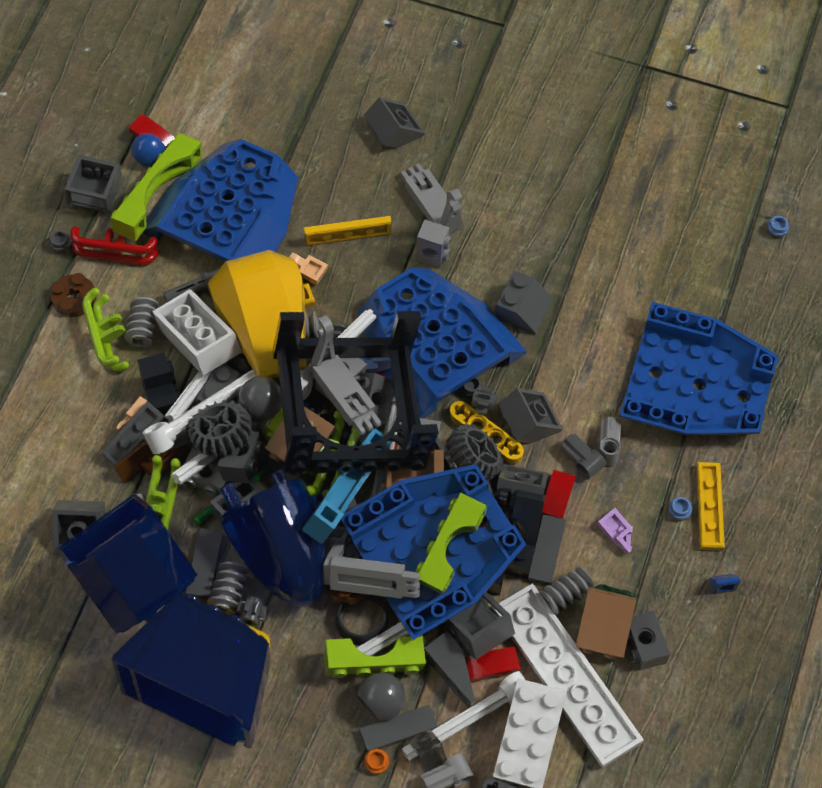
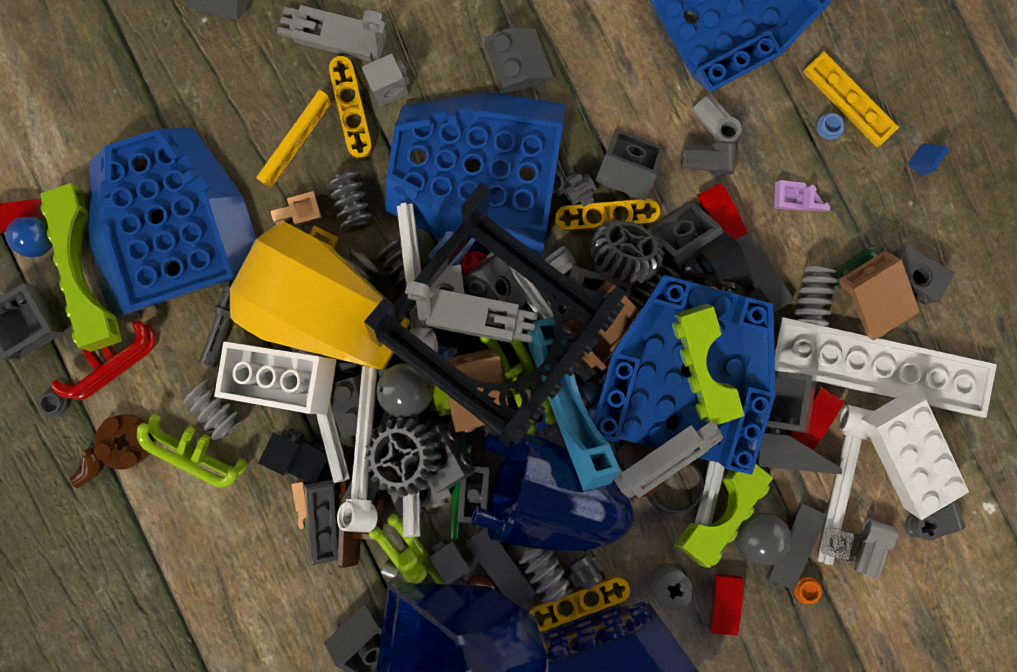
camera: 45 degrees left, 25 degrees up
none -> reddish brown arm [70,448,101,488]
none -> dark grey piece [328,171,372,232]
none -> yellow beam [329,56,373,160]
none -> dark grey brick [429,538,471,585]
none -> dark grey piece [650,564,692,609]
none -> red slope [709,573,744,636]

